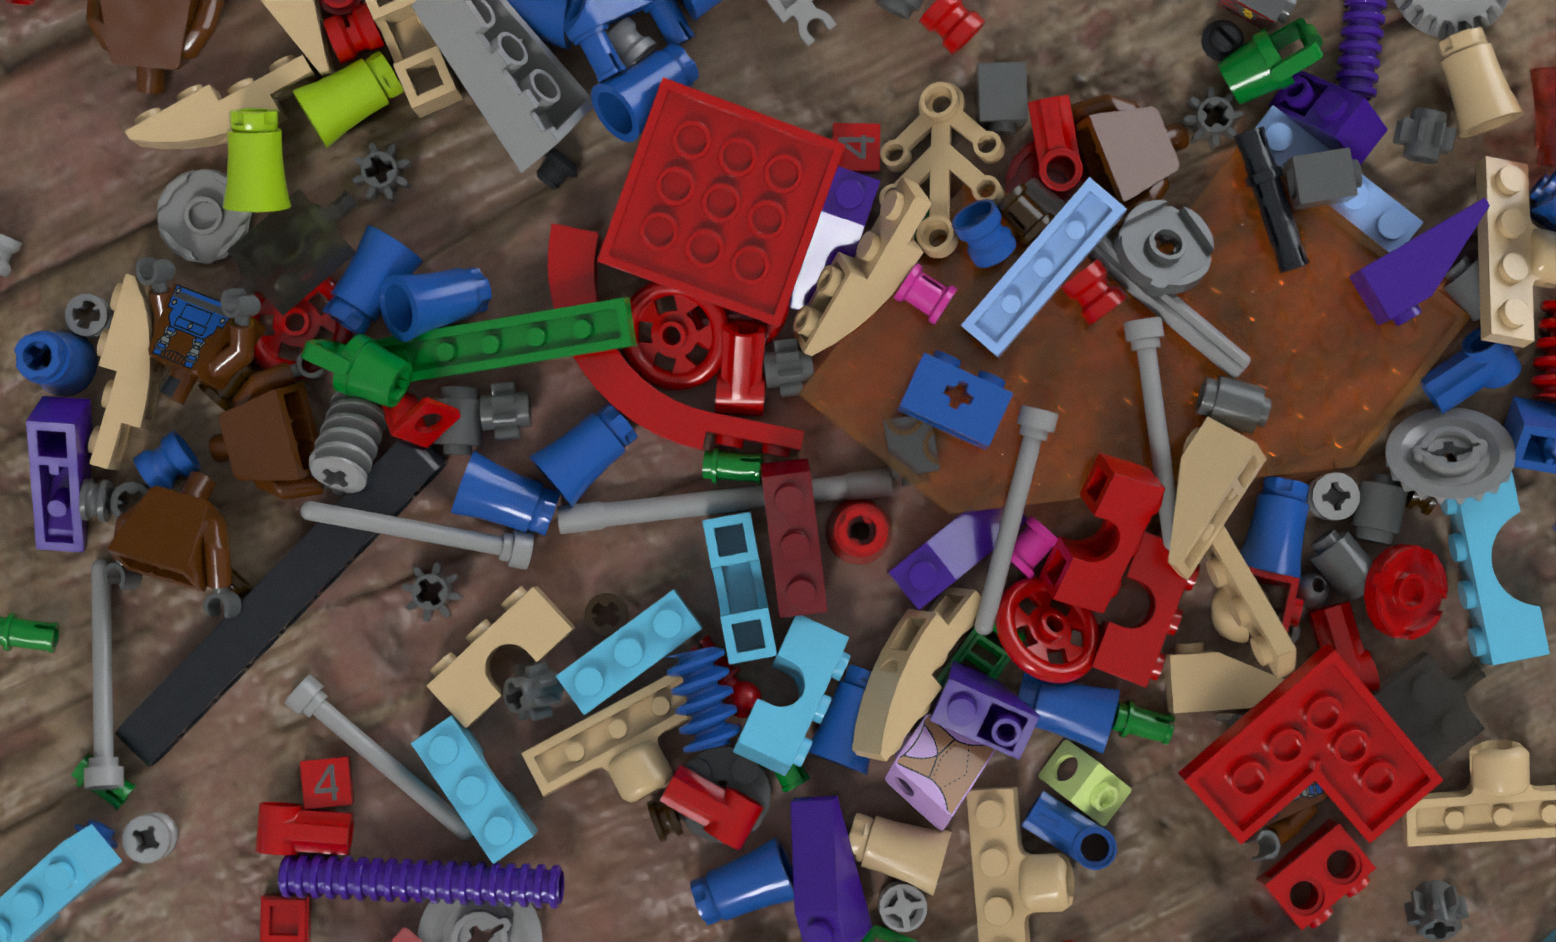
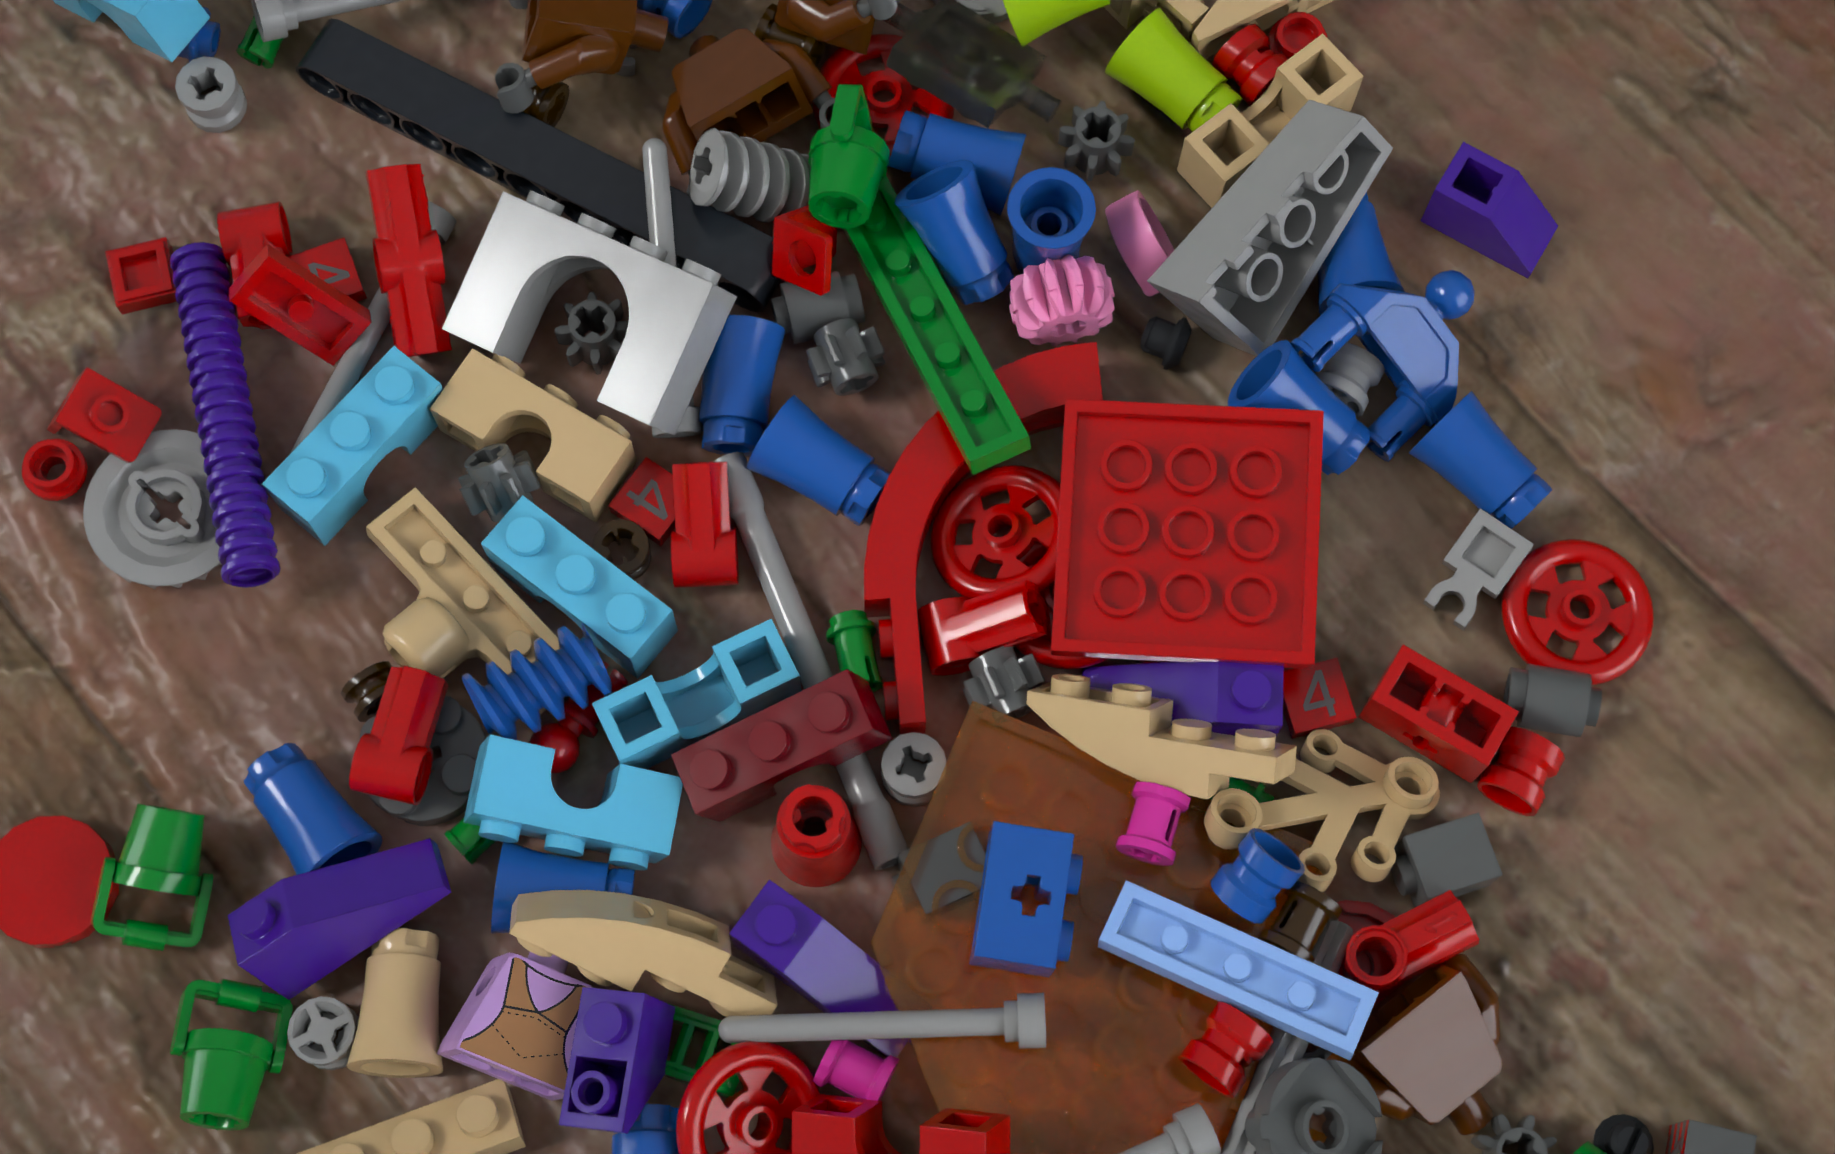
camera: 70 degrees right, 15 degrees down
none -> red plate [229,244,372,366]
none -> red piece [365,164,452,357]
none -> arch [442,190,737,435]
none -> red tile [608,457,675,546]
none -> red piece [671,461,739,588]
none -> light grey wheel [881,732,947,807]
none -> blue plant [1007,167,1096,274]
none -> bright pink gear [1009,254,1115,347]
none -> bright pink hat [1105,190,1174,297]
none -> red brick [1358,644,1519,783]

